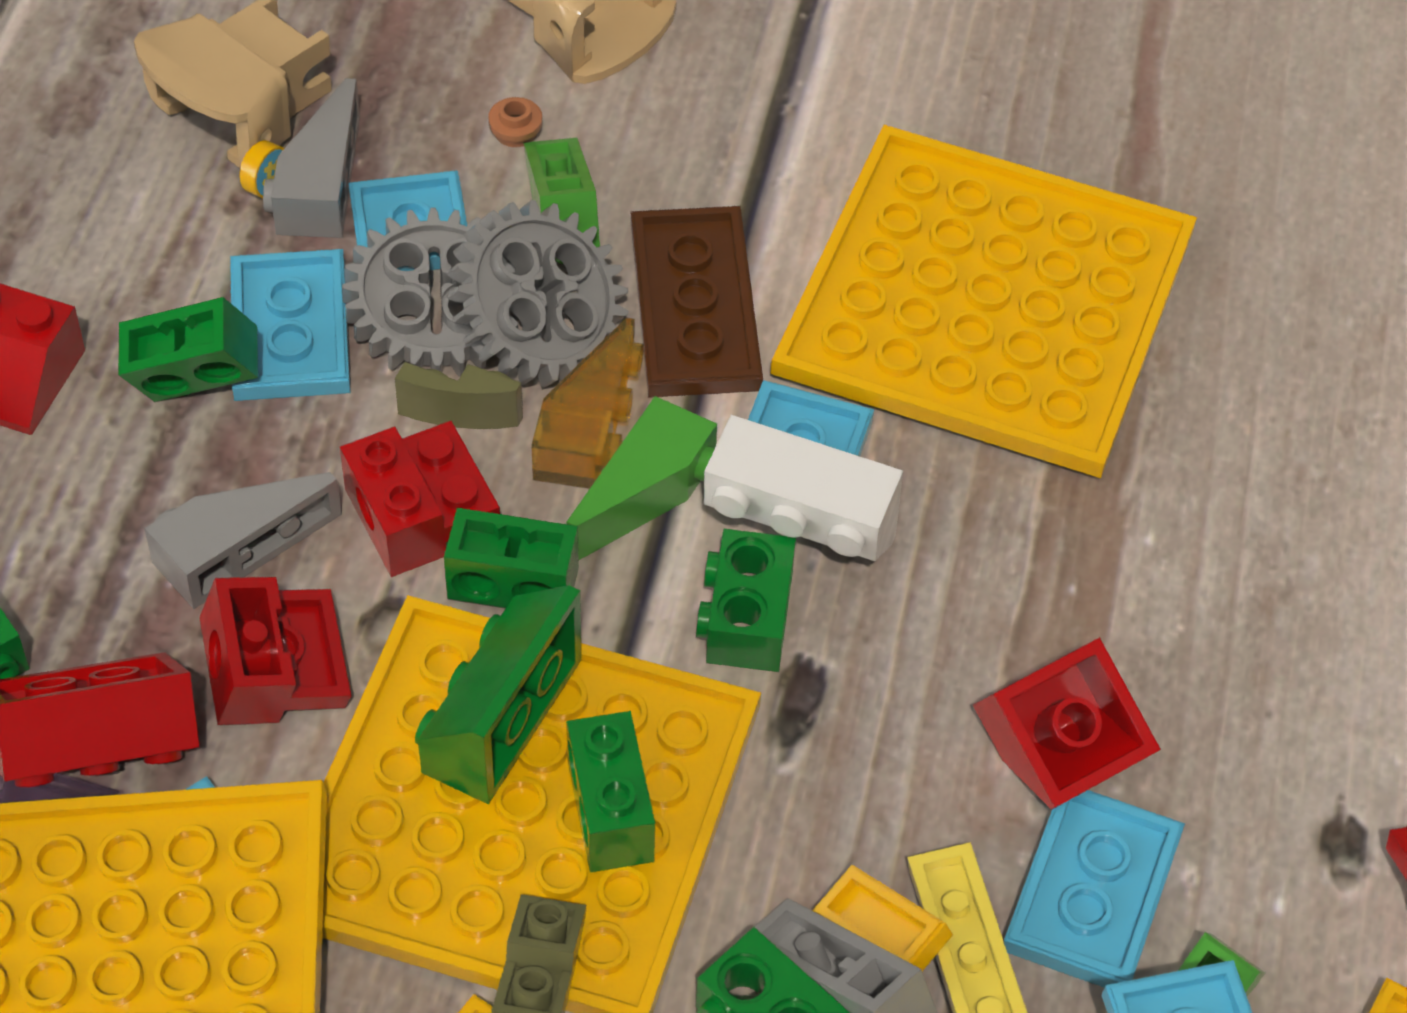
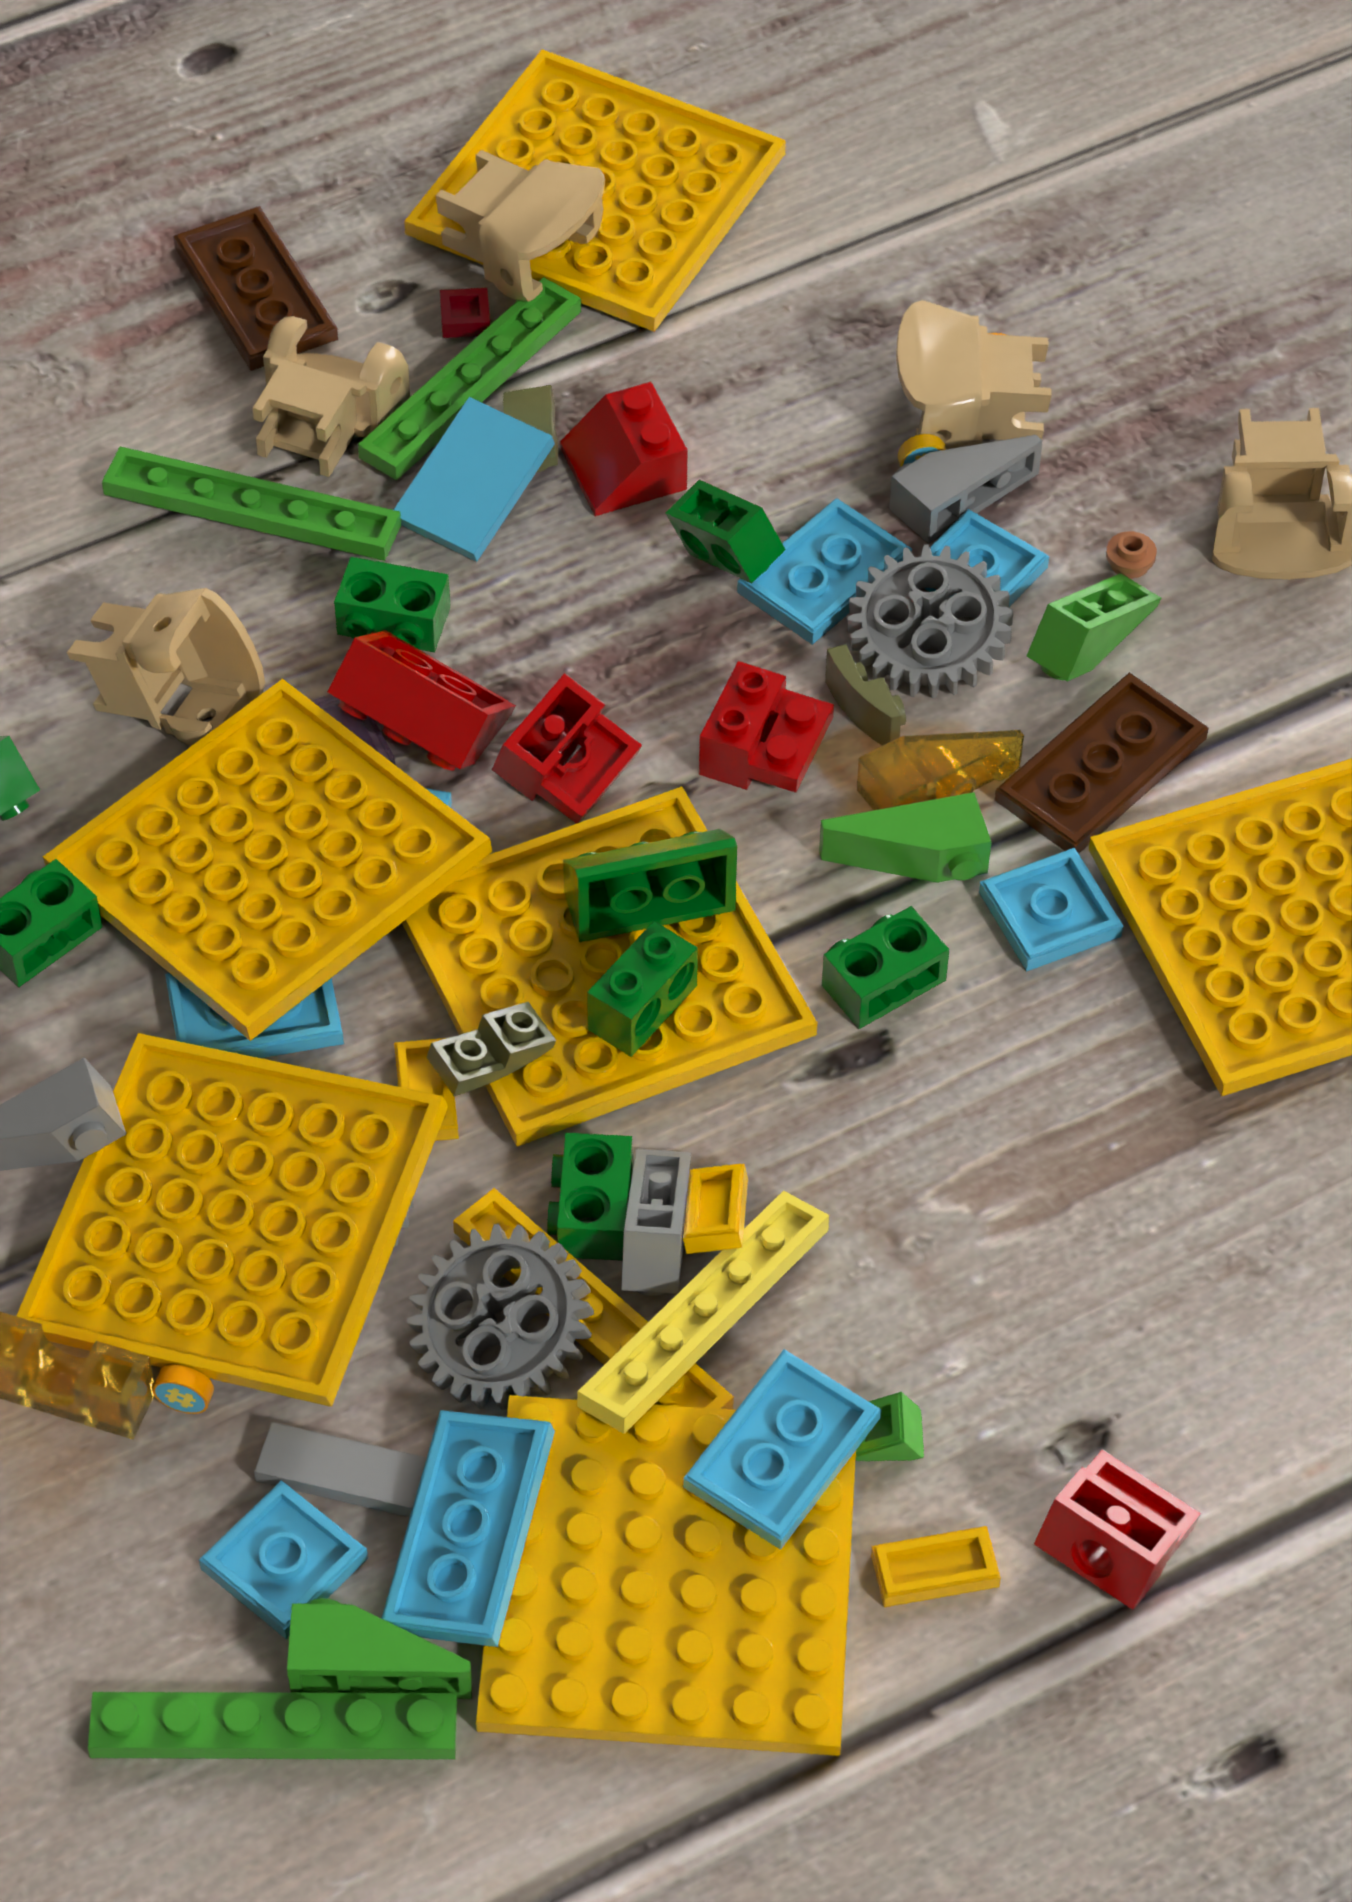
camera: 50 degrees right, 0 degrees up
light grey slope [144,472,342,609] -> none
green brick [444,508,579,608] -> none
light grey gear [447,200,628,387] -> none
white slope [704,415,903,561] -> none
red slope [973,637,1161,809] -> none
medium azure tile [1004,790,1185,988] -> none

